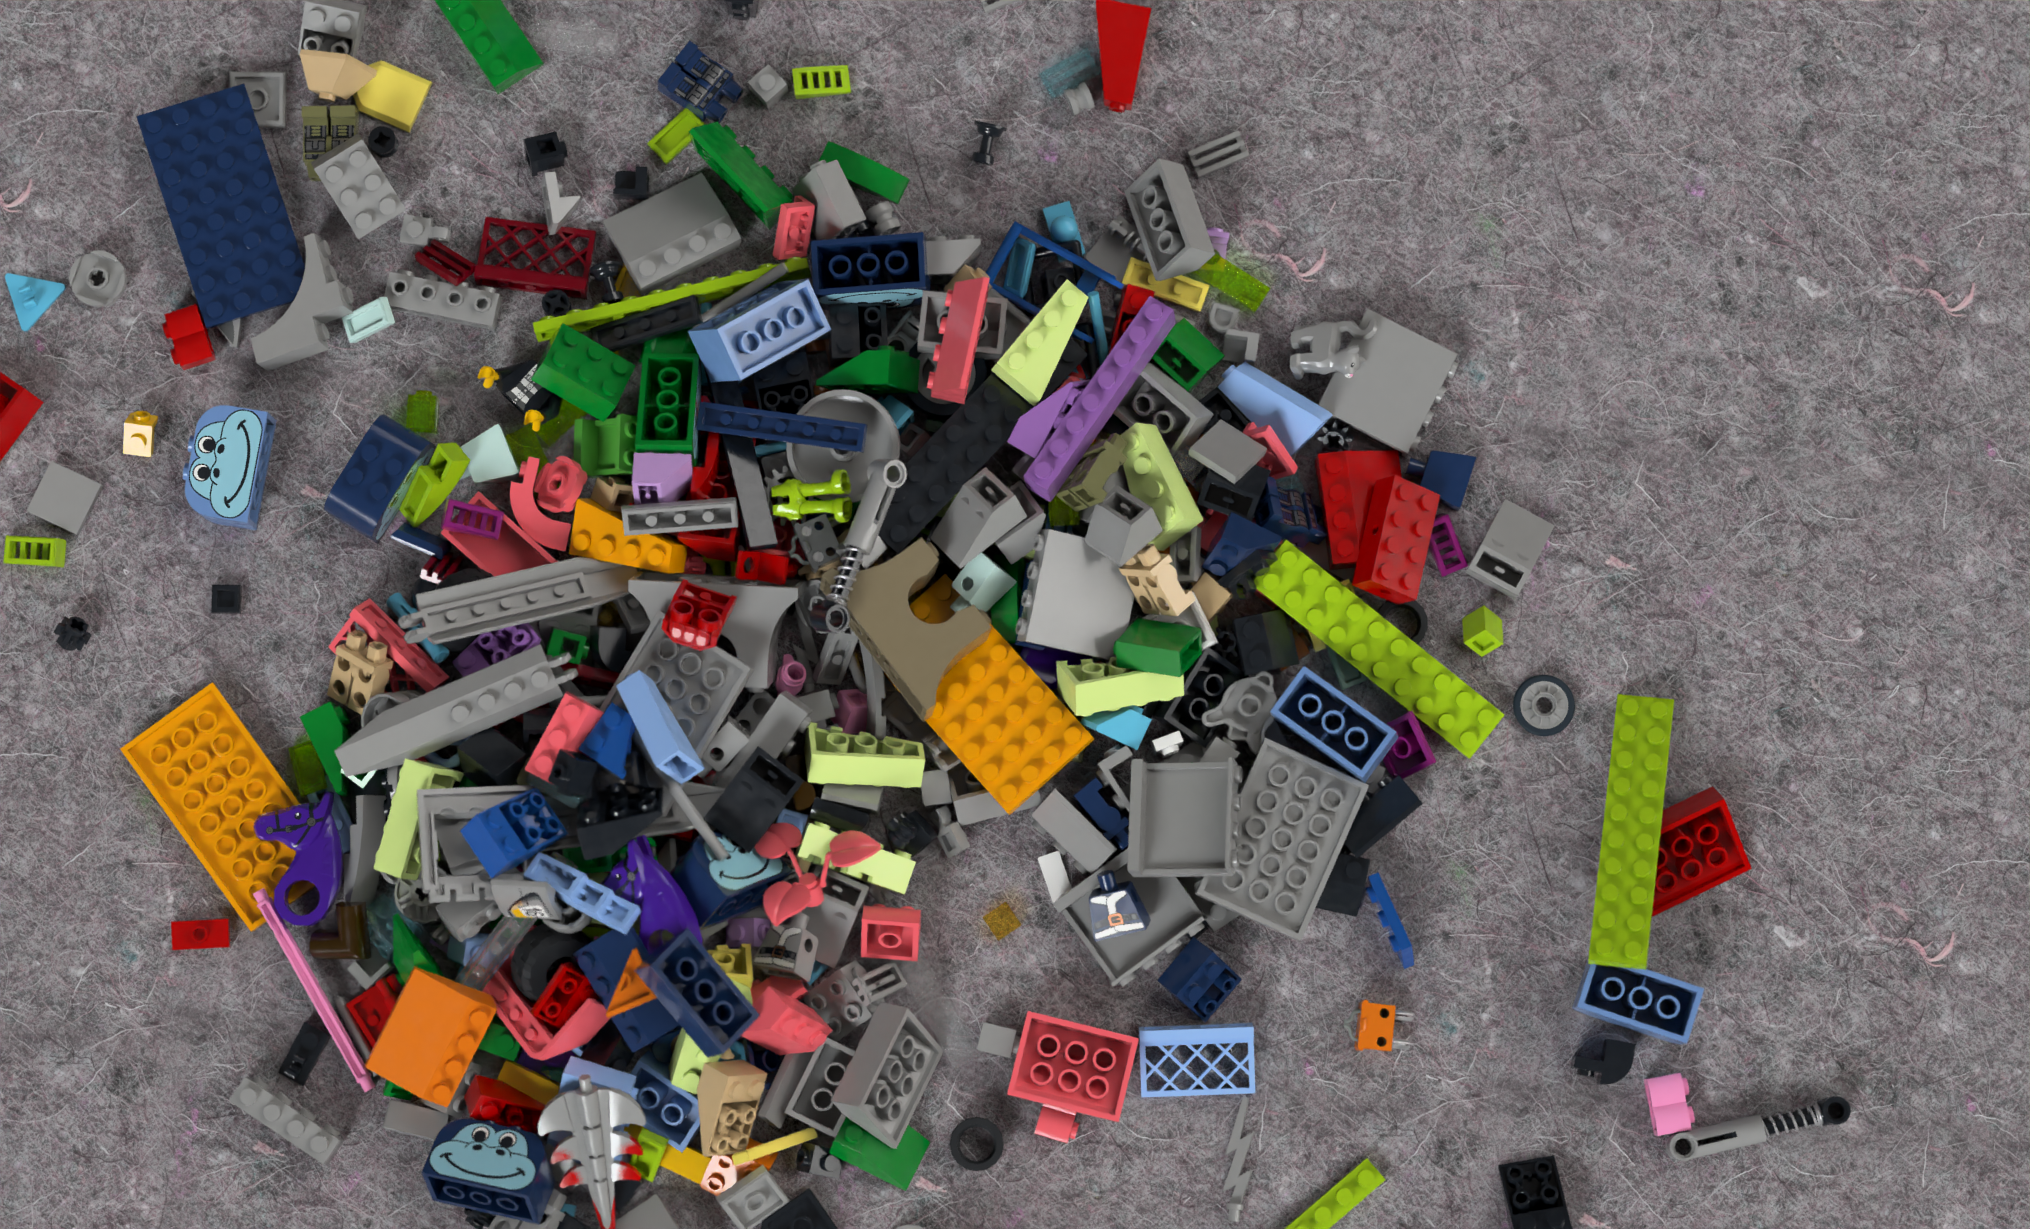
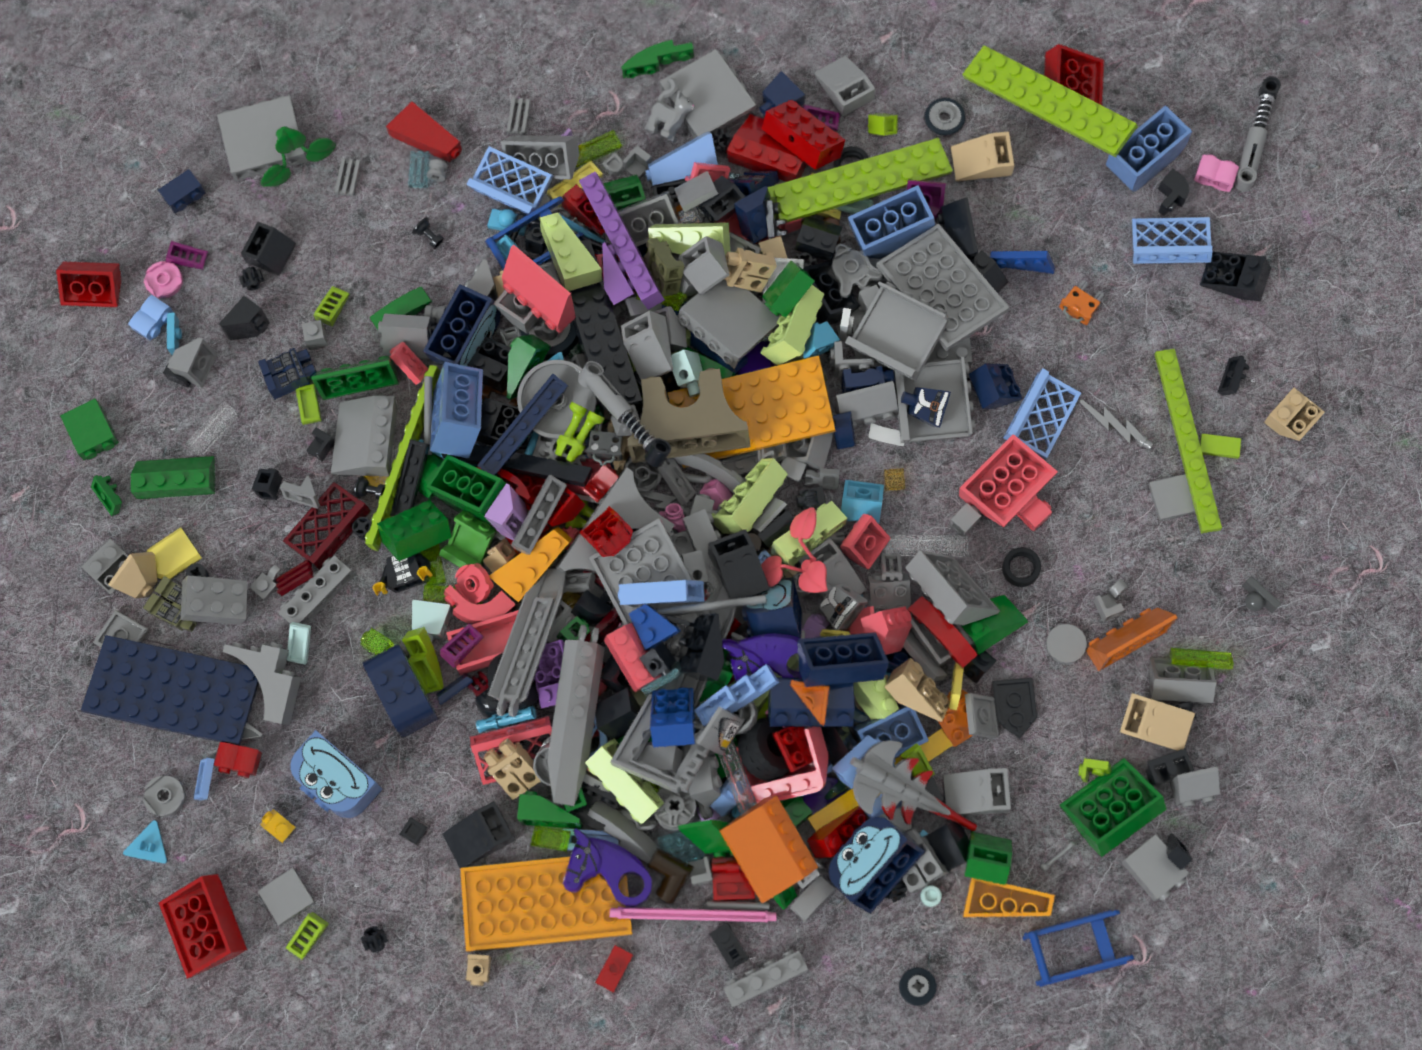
camera: 55 degrees left, 10 degrees down
none -> light blue tile [194,758,214,801]
none -> black slope [442,801,516,868]
none -> light blue fence [466,146,553,215]
none -> tan brick [466,954,491,986]
none -> green slope [621,40,694,79]
none -> dark blue tile [833,411,856,450]
none -> medium azure slope [841,480,884,524]
none -> red slope [907,596,978,669]
none -> tan slope [951,131,1014,181]
none -> light blue fence [1132,217,1213,264]

